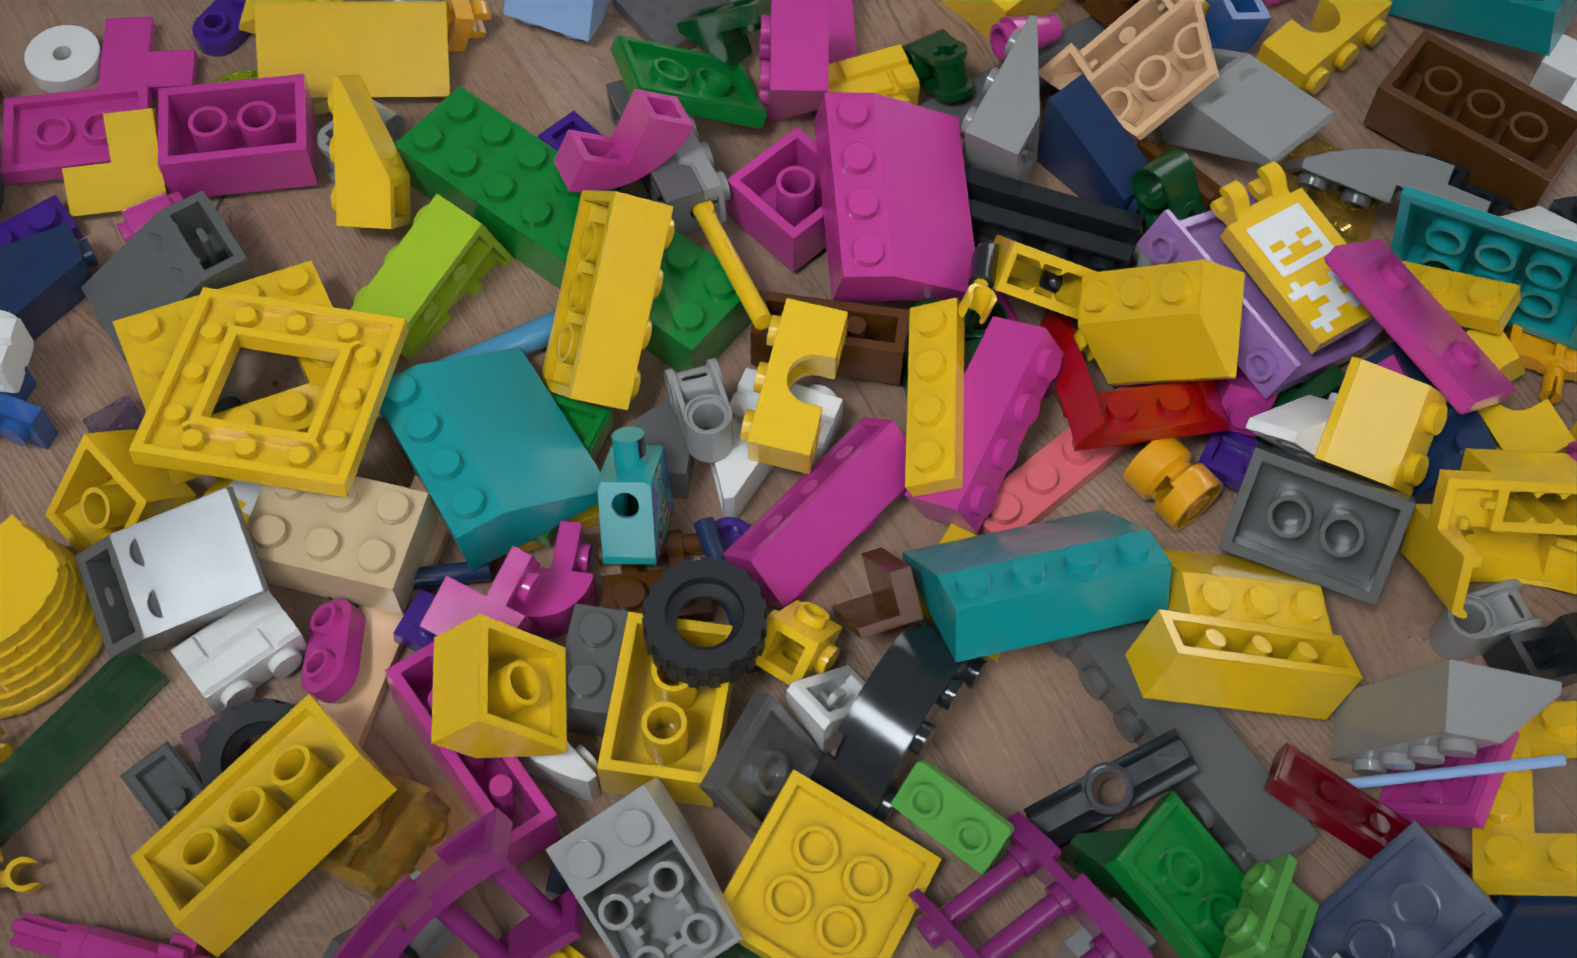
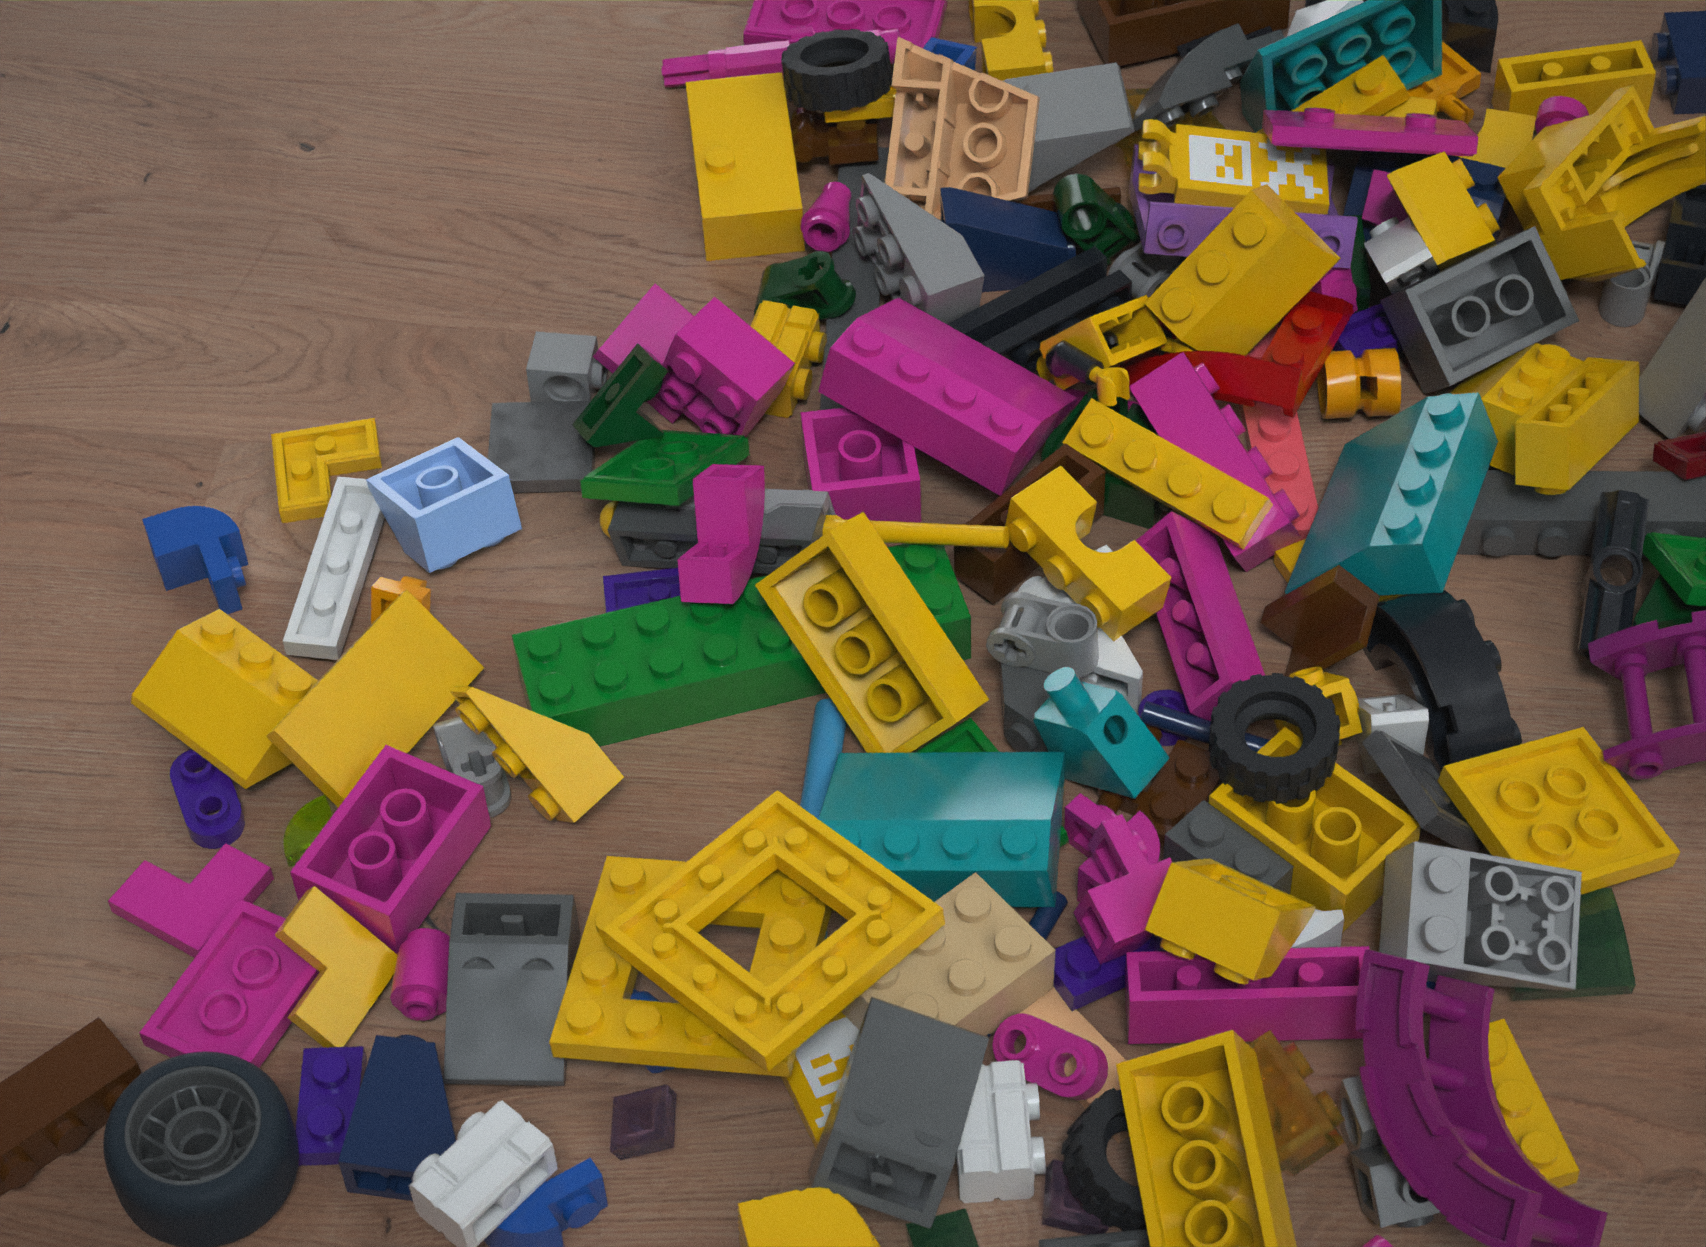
camera: 50 degrees left, 10 degrees down
white piece [24,25,102,93] -> none
yellow slope [45,429,197,553] -> none
lime wedge [350,194,514,361] -> none
bright green bracket [890,759,1014,875] -> none

